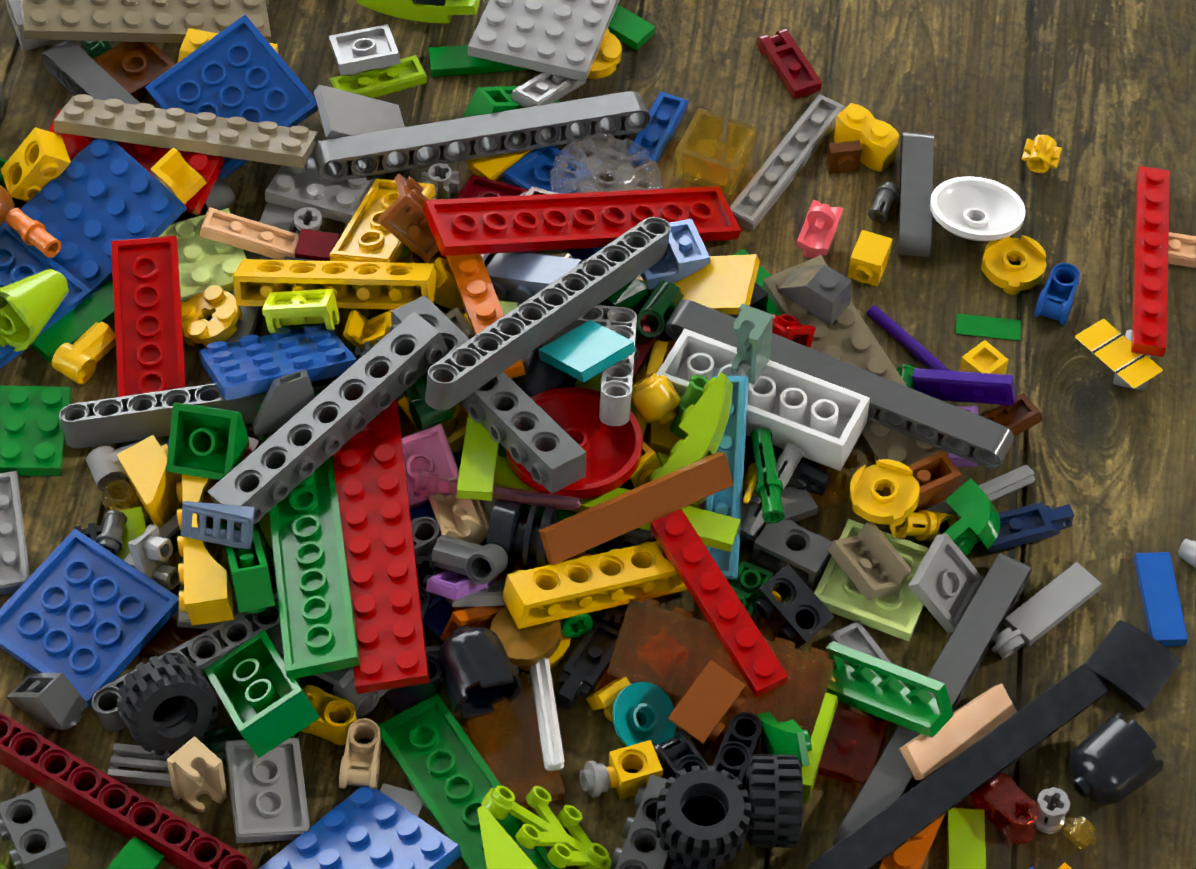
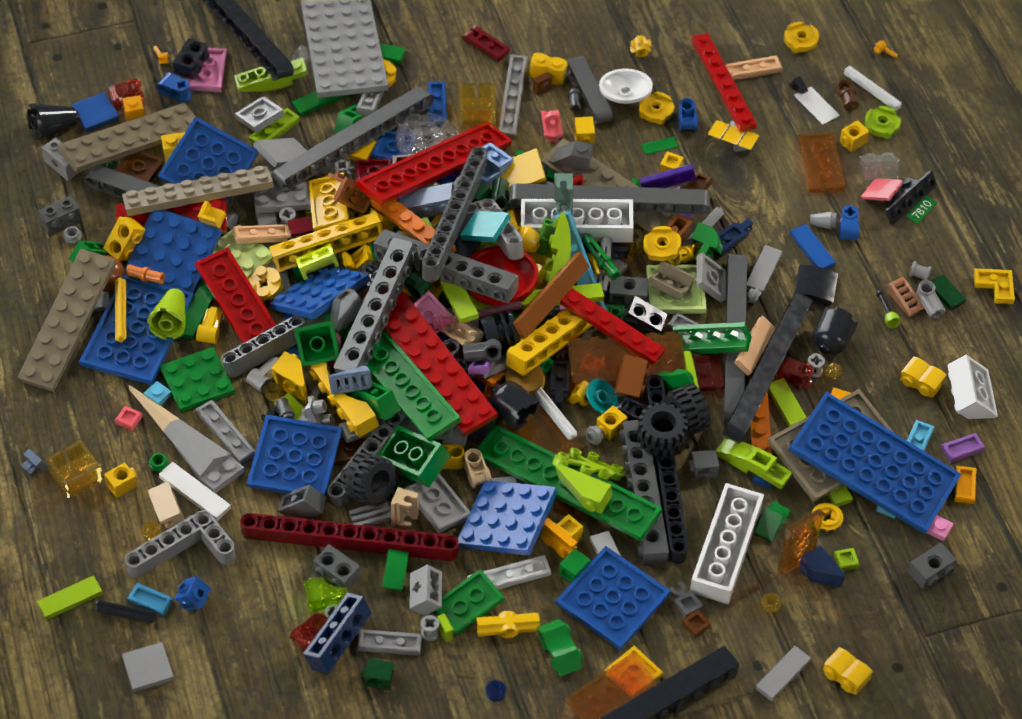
camera: 25 degrees left, 0 degrees up
dark purple bar [867,305,951,371] -> none

